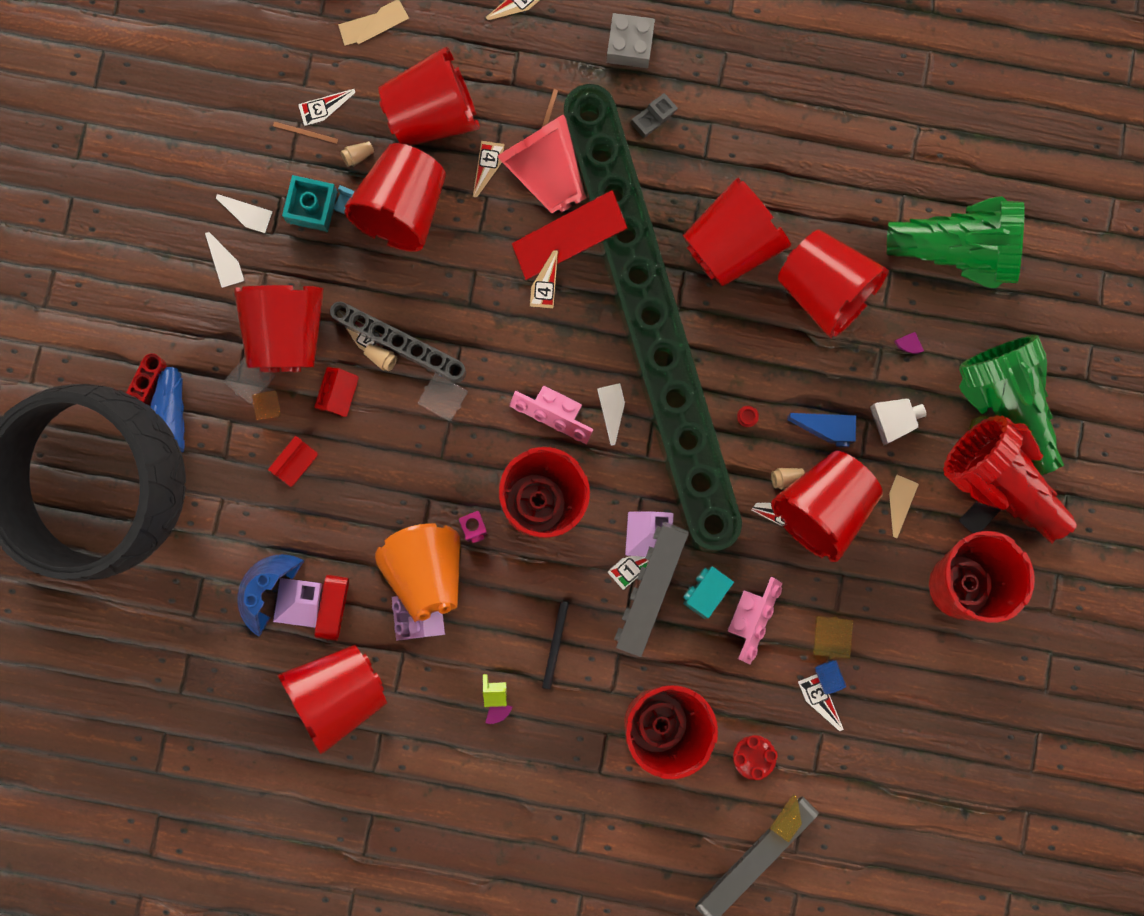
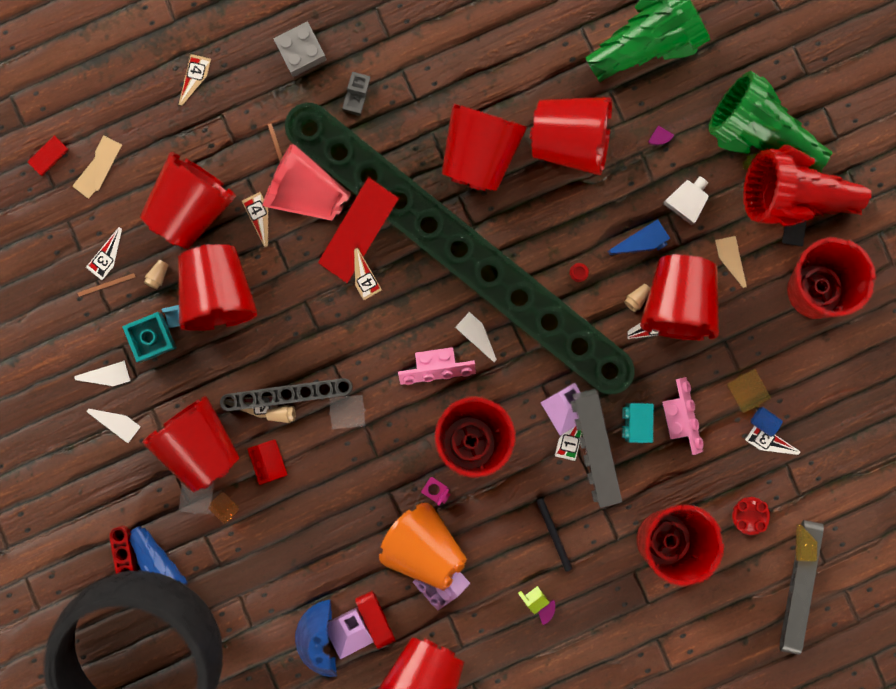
camera: 30 degrees left, 5 degrees up
red panel [268,436,318,487] -> none

